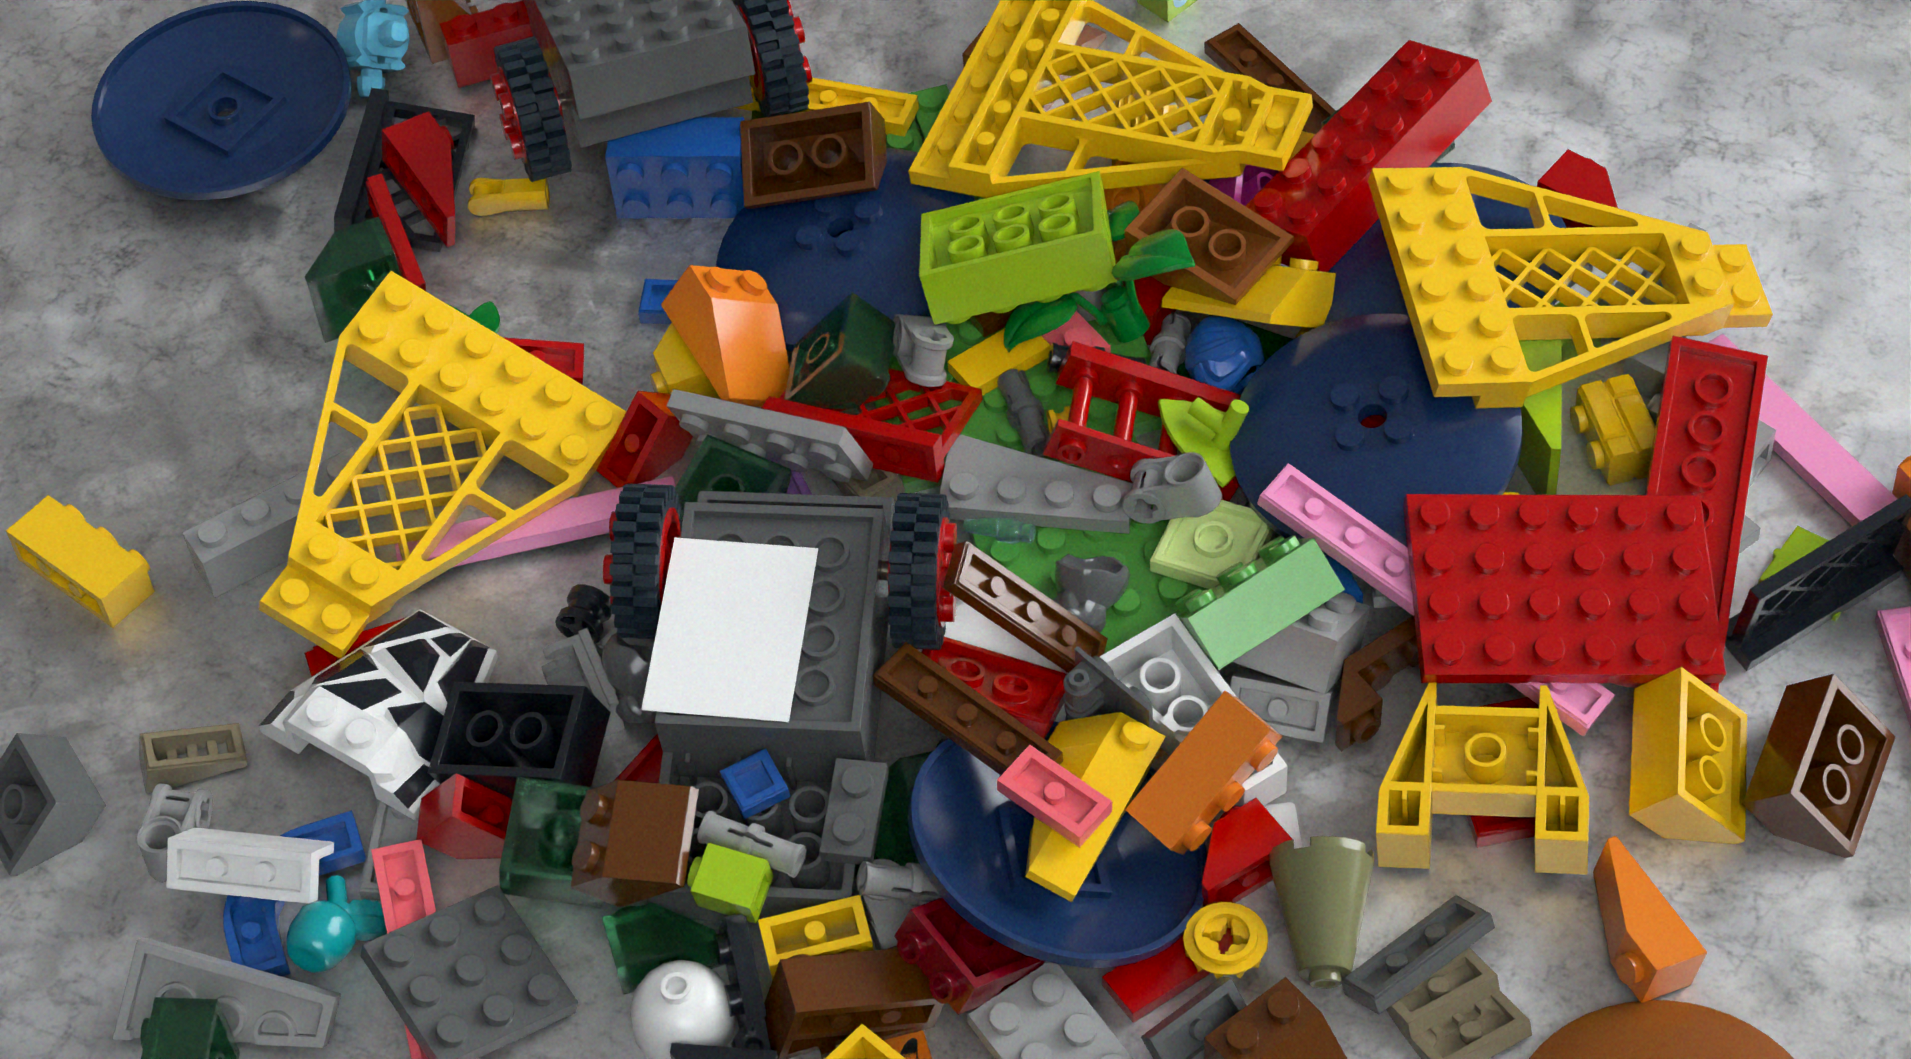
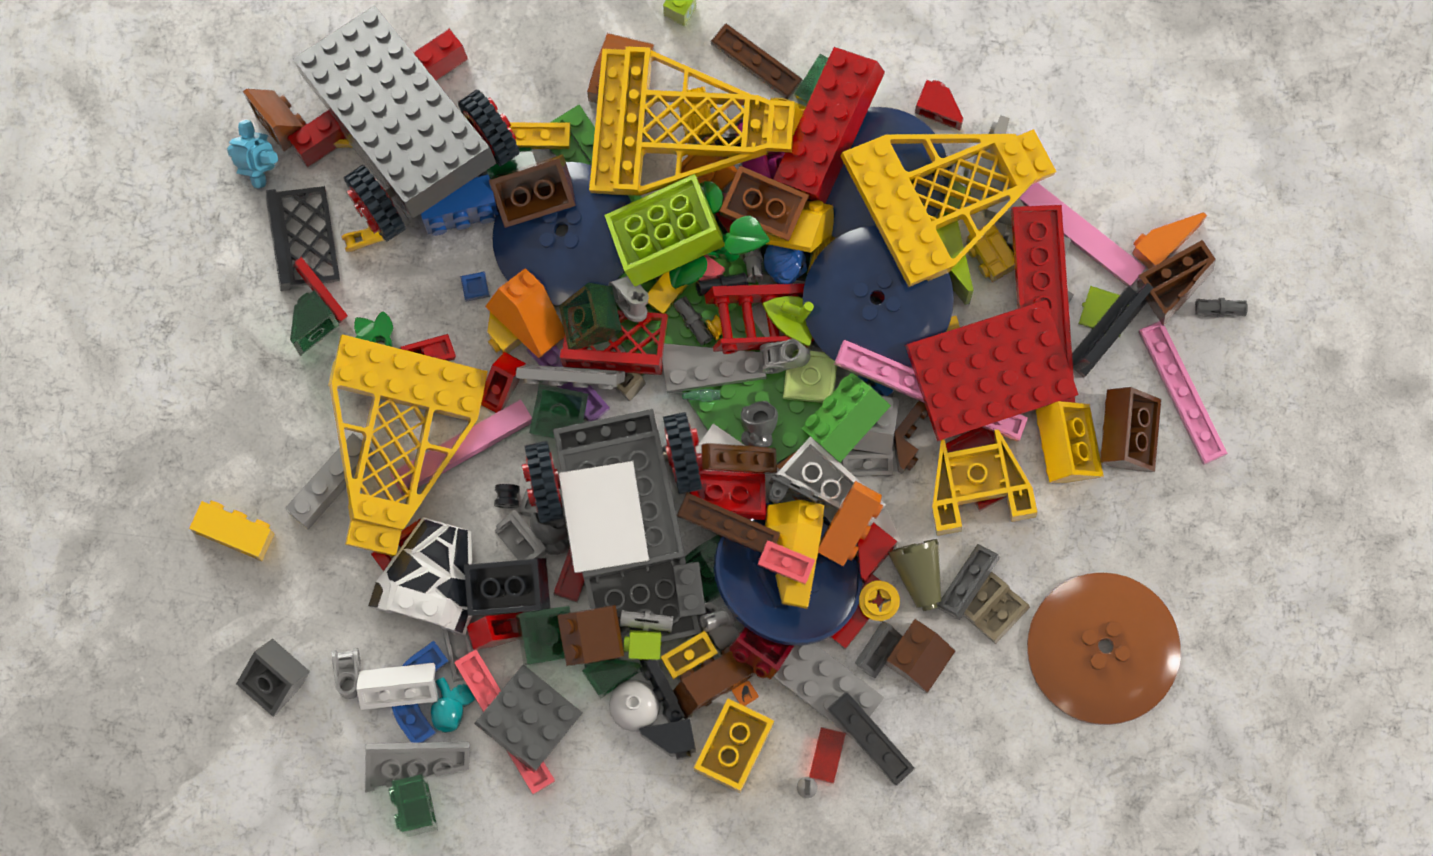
camera: 20 degrees left, 25 degrees up
dark blue dish [91,1,352,200] -> none
dark tan slope [139,723,247,793] -> none
red slope [382,111,455,248] -> none
blue tile [720,748,790,820] -> none
orange slope [1593,836,1707,1003] -> none

